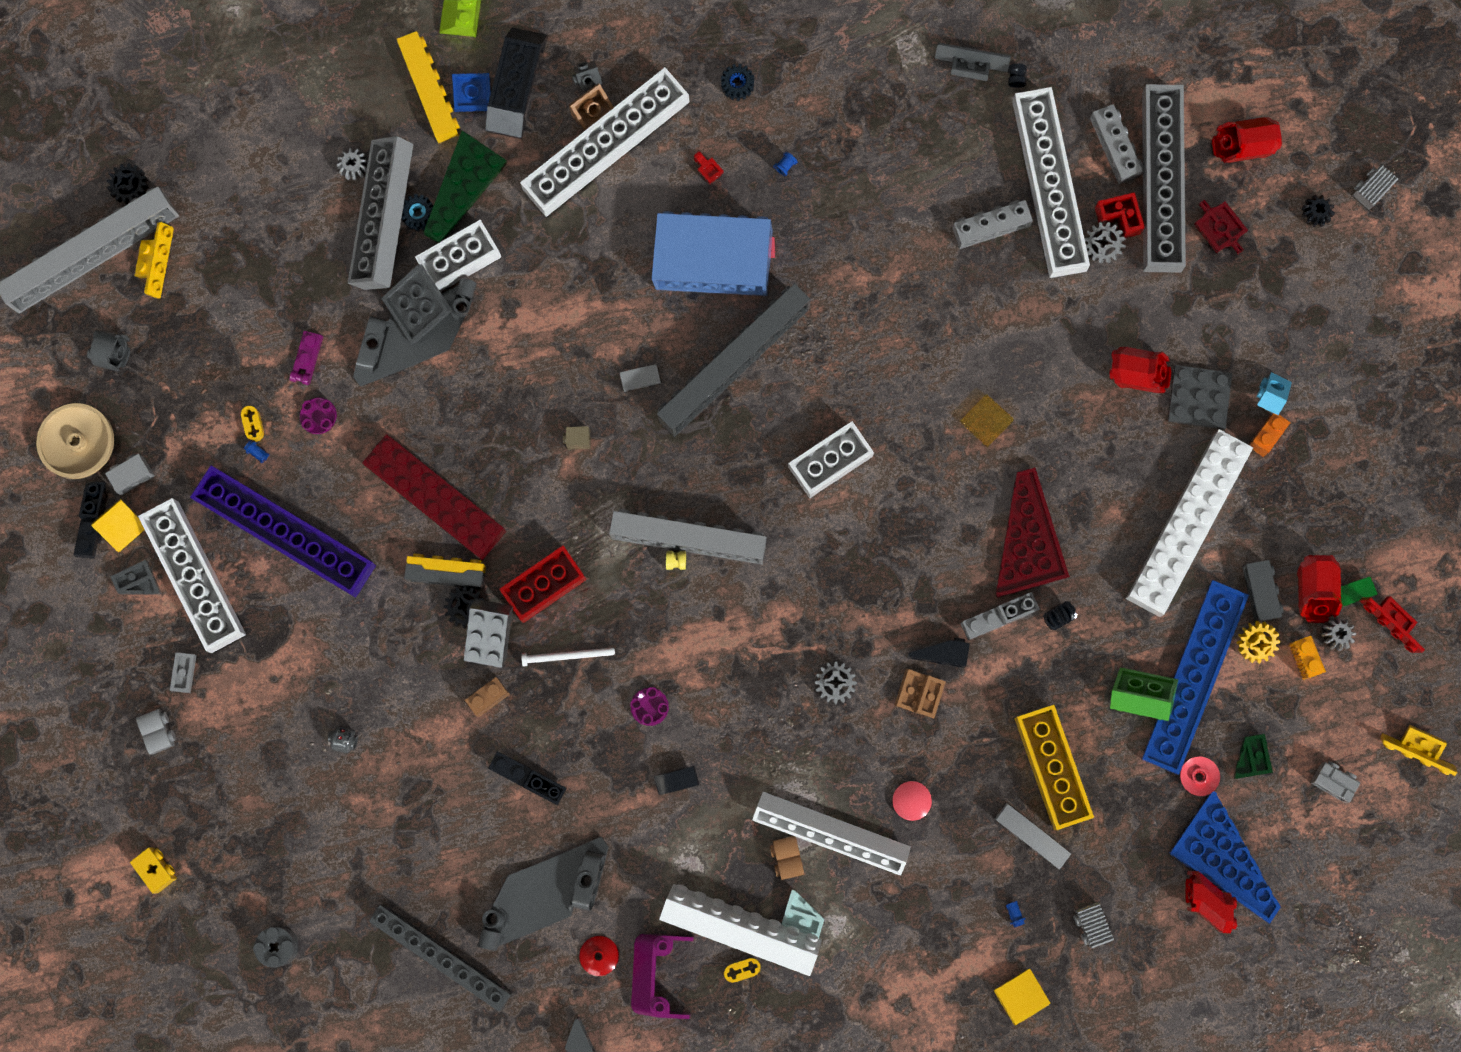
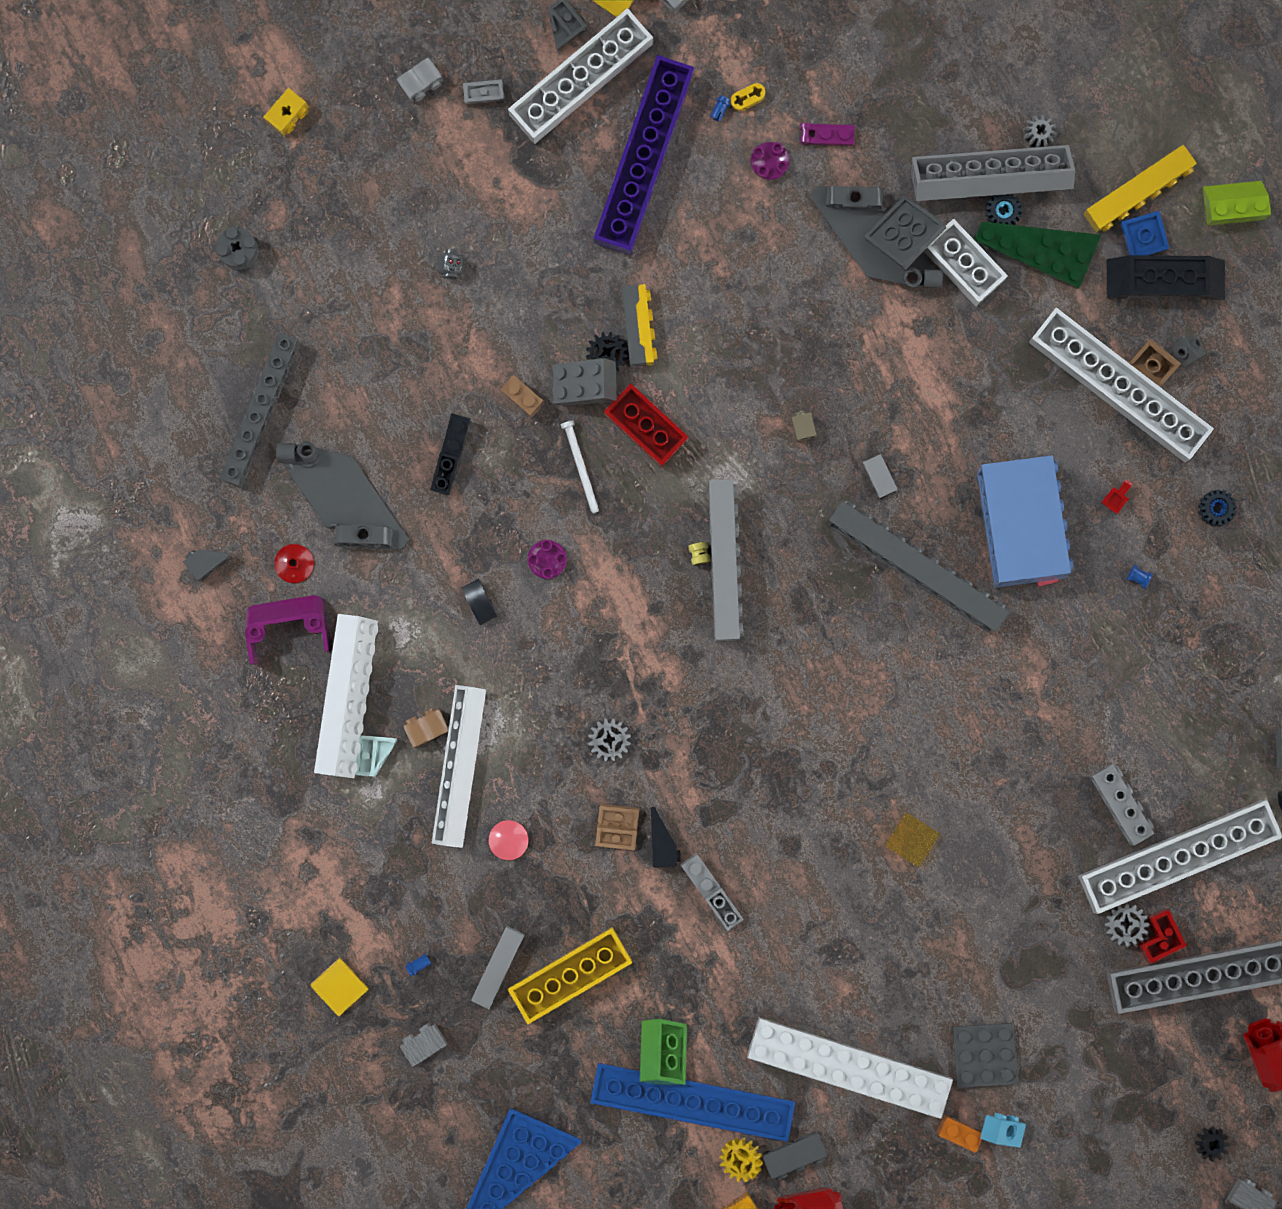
camera: 75 degrees right, 5 degrees up
dark red brick [362,434,507,561] -> none
yellow beam [724,958,761,983] -> none
white brick [788,421,874,498] -> none
dark red wing [995,467,1070,598] -> none
black gear [1043,601,1077,630] -> none
light grey brick [1090,104,1143,185] -> none
red brick [1109,347,1172,393] -> none
coral dish [1180,757,1220,796] -> none
red brick [1185,871,1237,933] -> none
dark red plate [1194,200,1248,255] -> none
dark green wing [1233,734,1273,779] -> none

